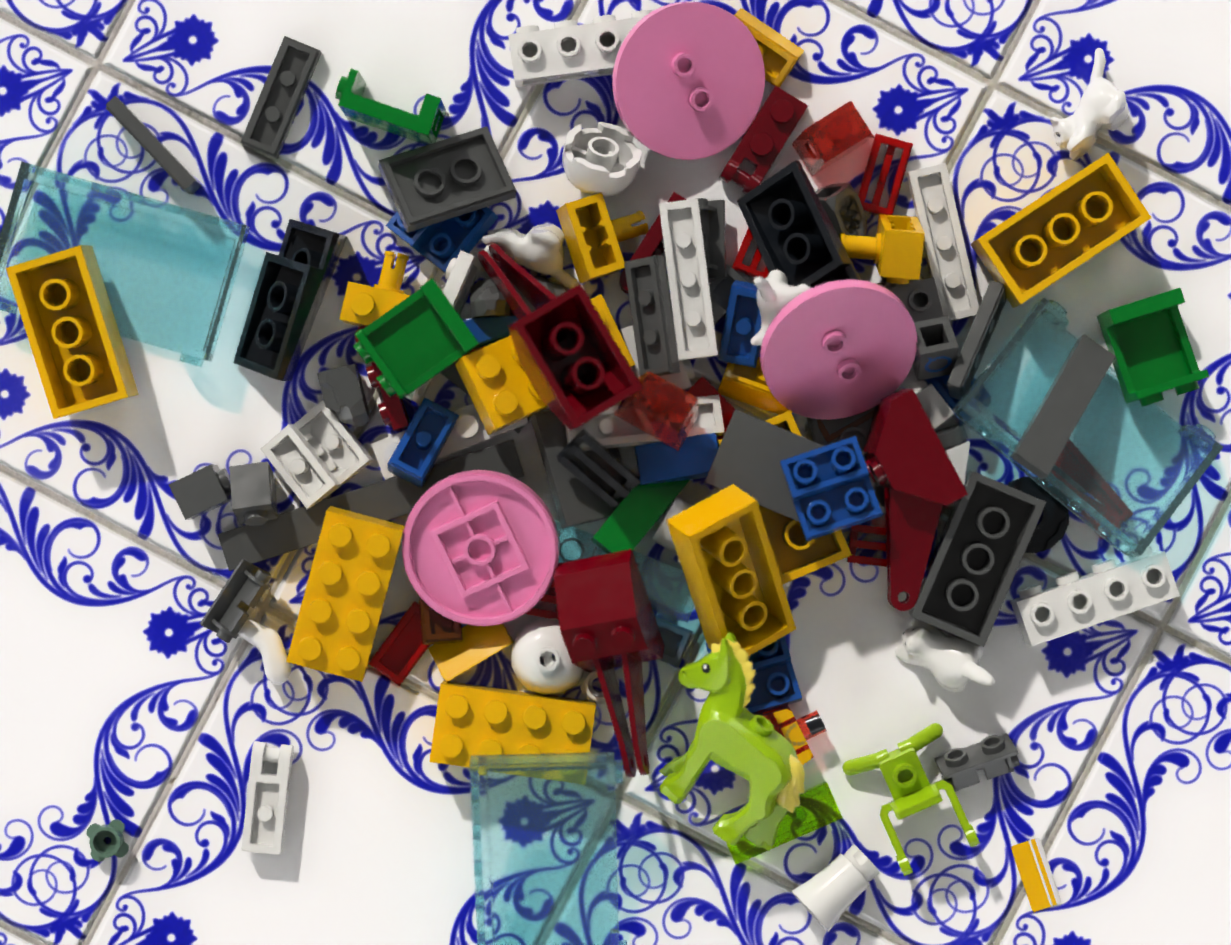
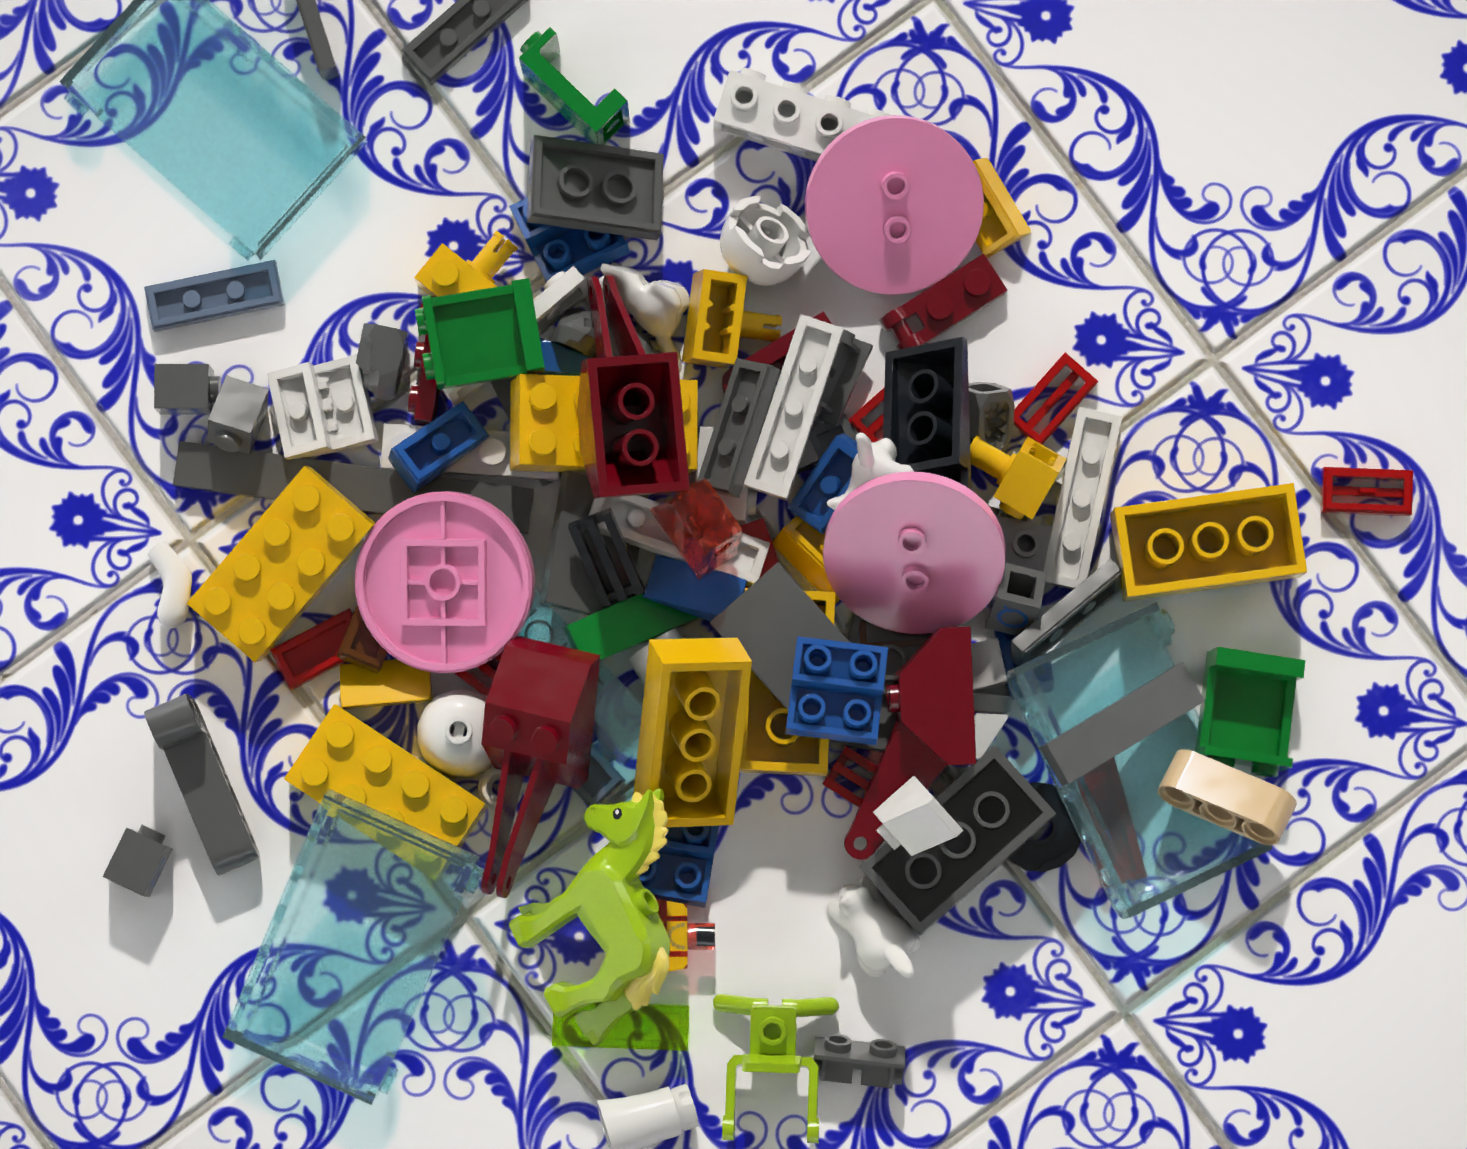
camera: 25 degrees right, 5 degrees down
yellow brick [6,245,139,419] -> none
dark grey hinge [200,559,272,643] -> none
black slope [233,219,348,381] -> none
white plate [241,741,294,855] -> none
clear red torso [791,101,874,177] -> none
white brick [1010,546,1180,646] -> none
white animal [1050,48,1129,161] -> none
none -> dark grey brick [102,824,173,897]
none -> sand blue tile [144,260,285,332]
none -> dark grey beam [144,693,260,876]
none -> white slope [873,776,964,856]
none -> tan beam [1157,749,1297,846]
none -> red tile [1320,467,1413,516]

